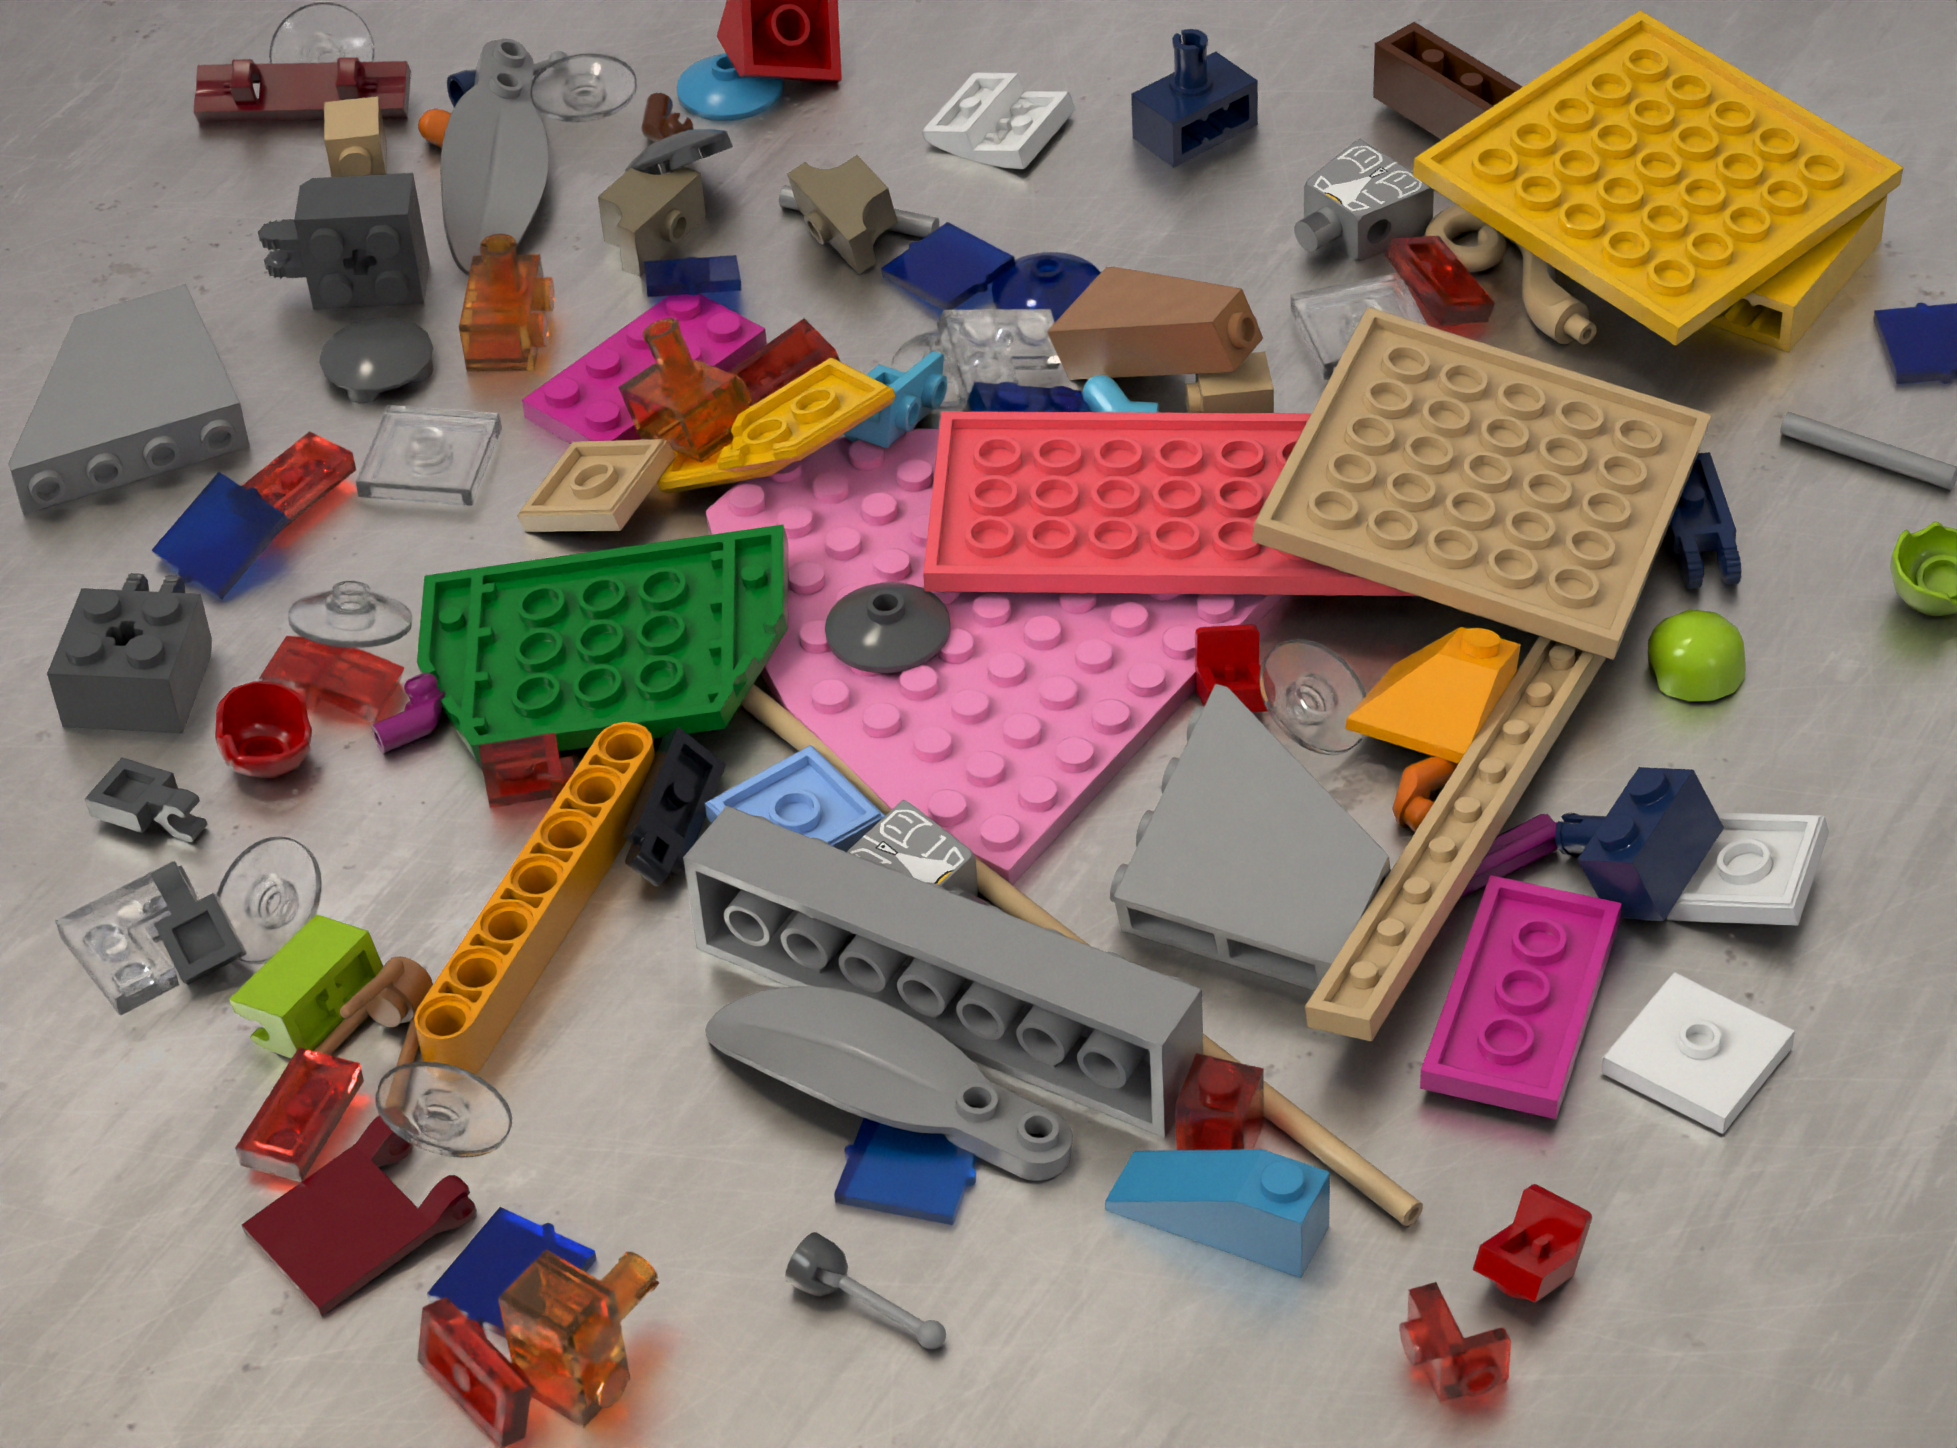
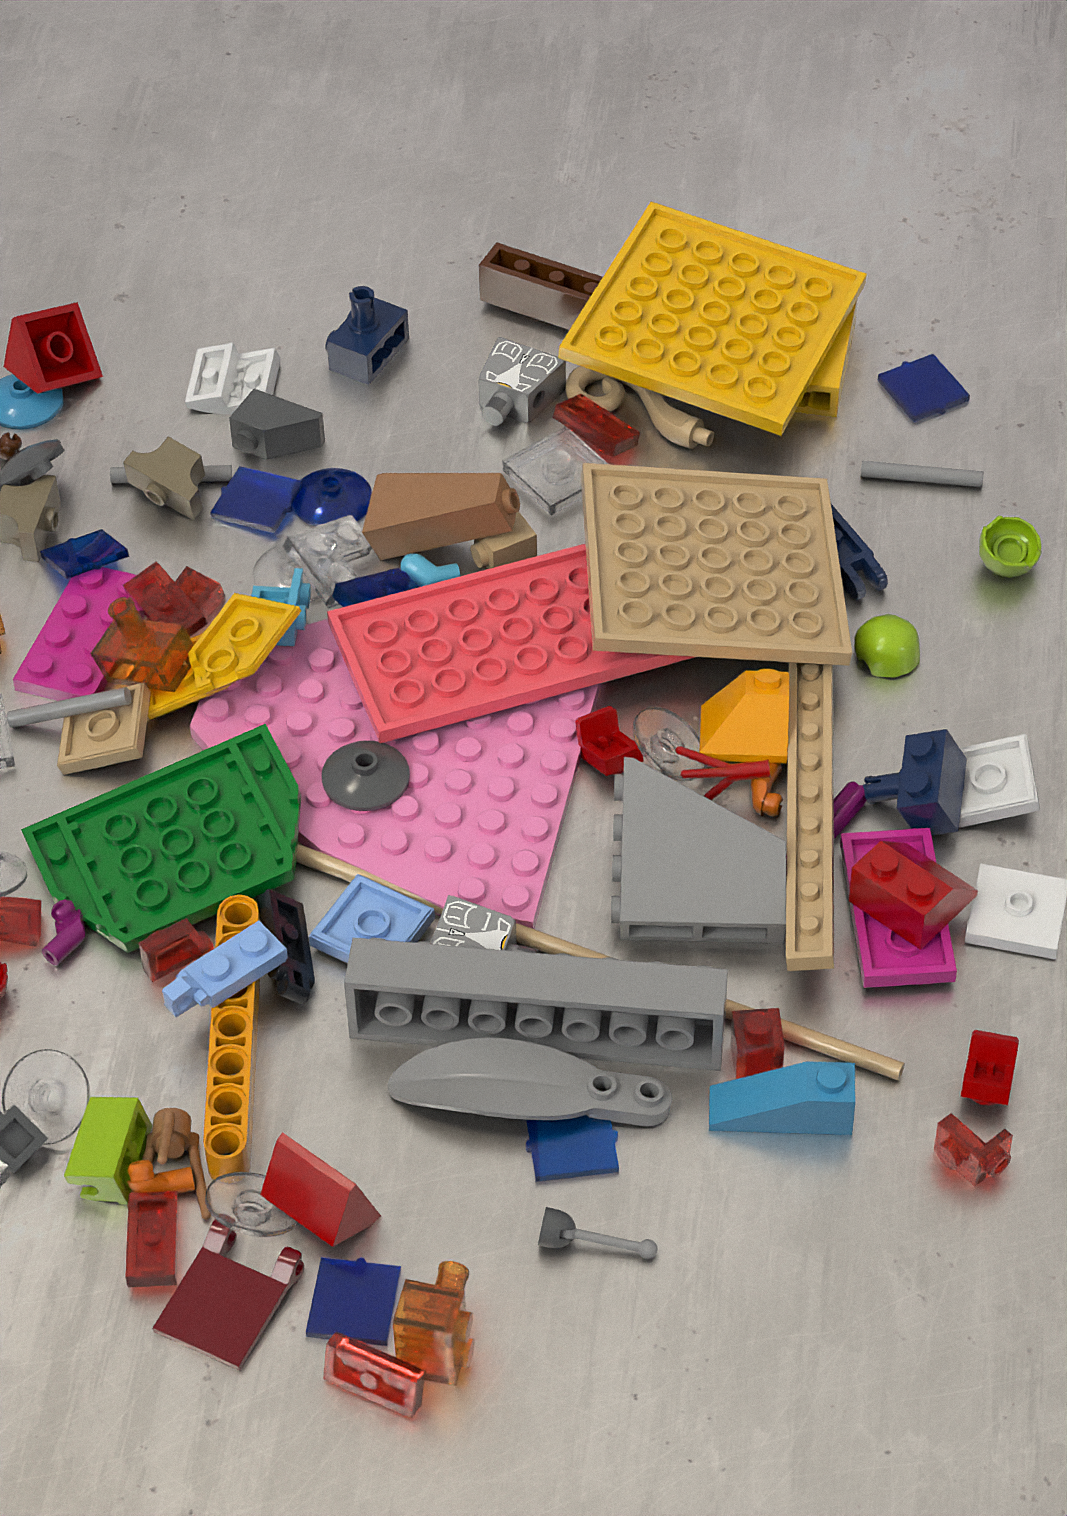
camera: 25 degrees left, 5 degrees up
none -> light grey bar [7,687,132,728]
none -> clear red plate [123,561,208,646]
none -> orange arm [127,1160,195,1197]
none -> light blue hinge [162,921,288,1017]
none -> dark grey slope [229,389,325,459]
none -> red slope [260,1132,381,1247]
none -> red plant [676,746,771,801]
none -> red slope [849,841,978,950]

